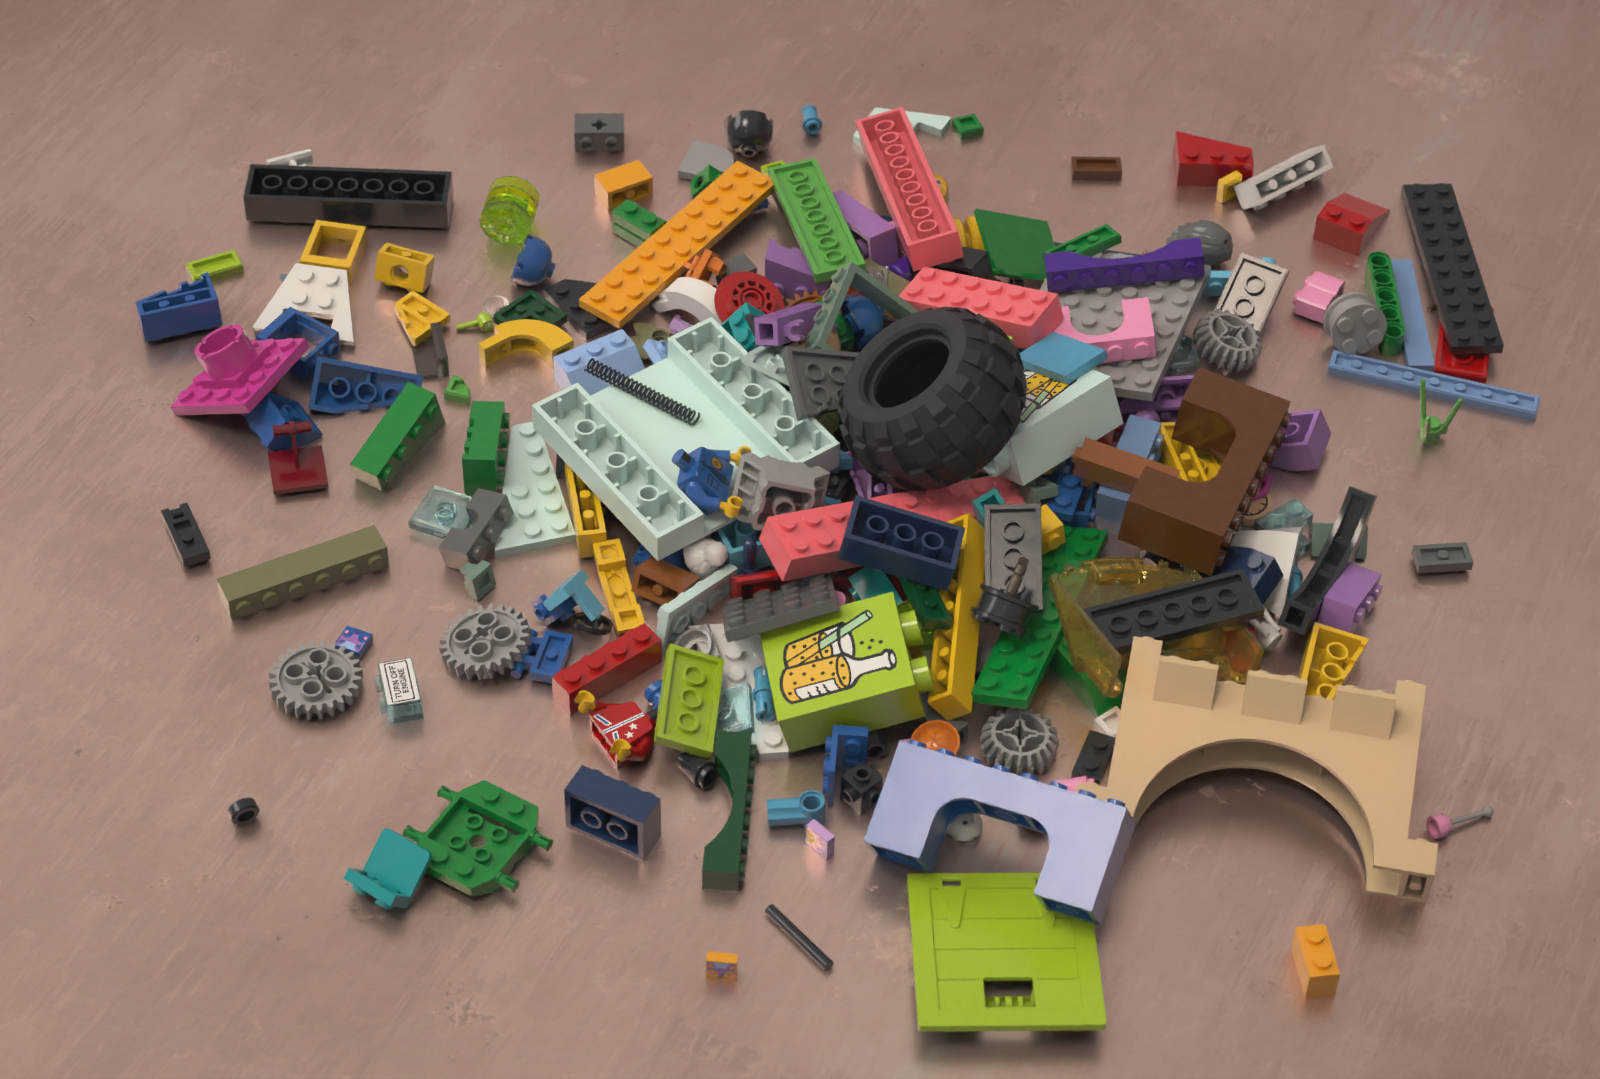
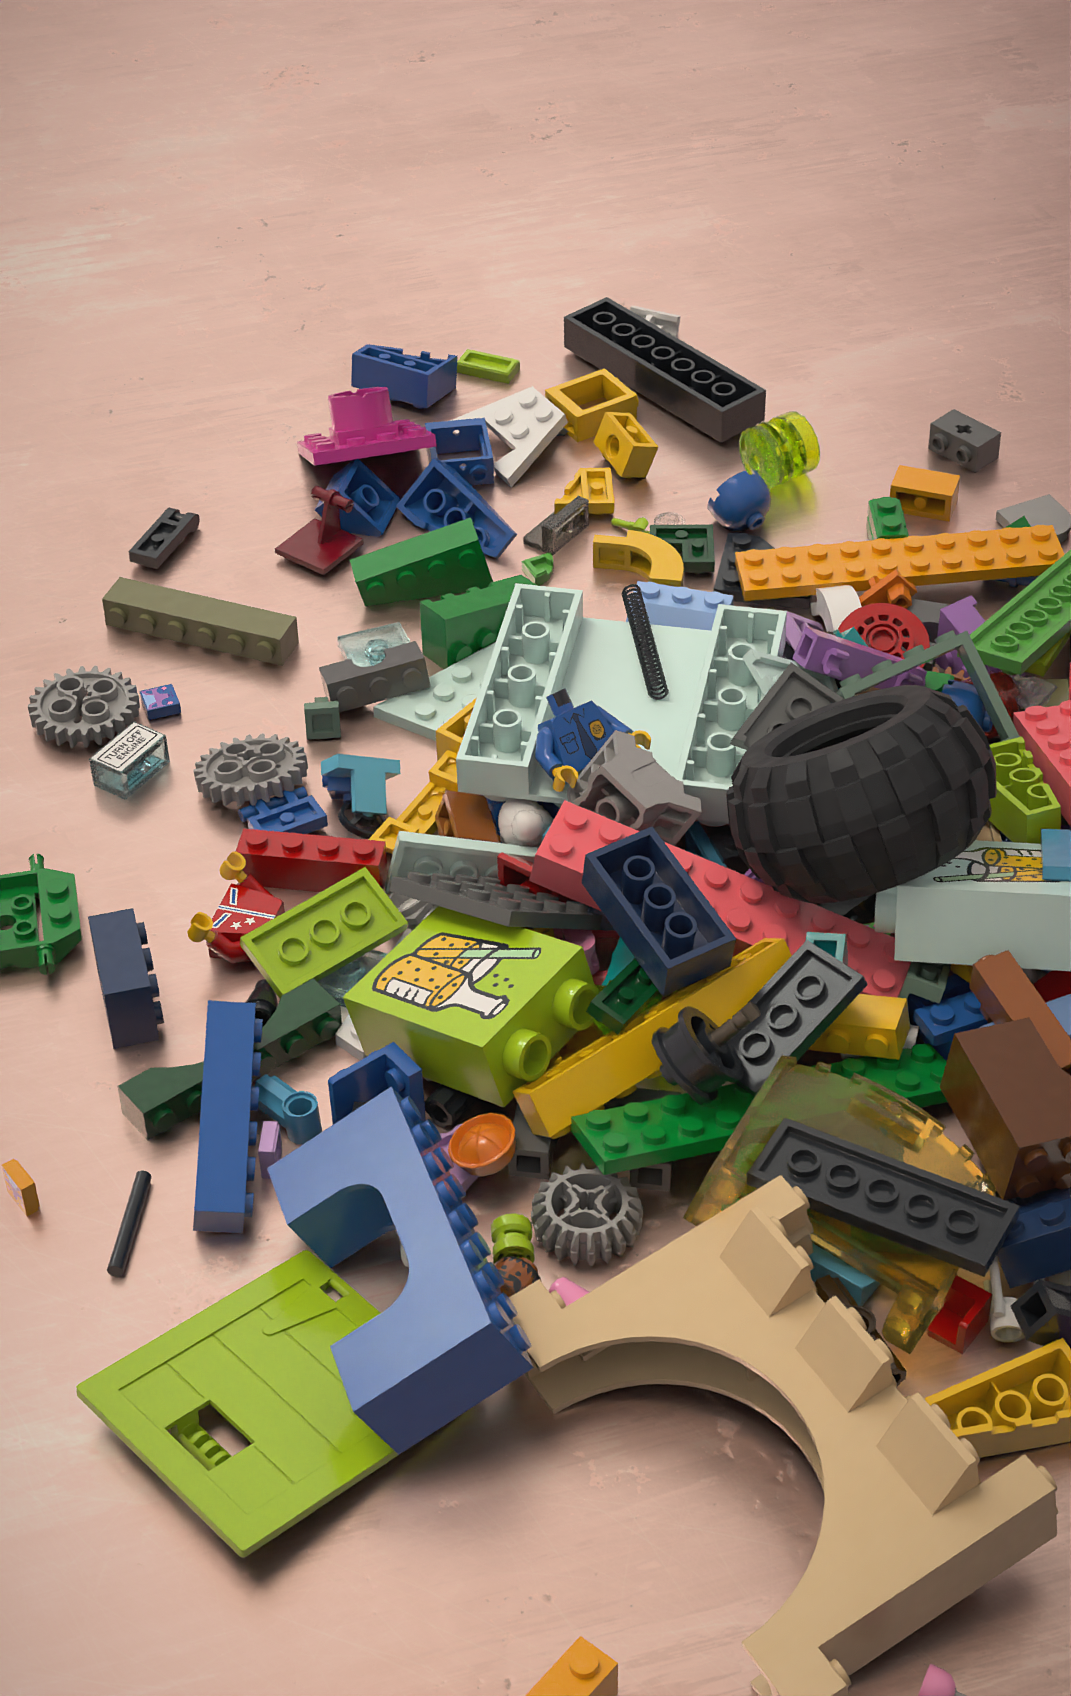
camera: 50 degrees right, 5 degrees down
none -> blue brick [193,1000,263,1233]

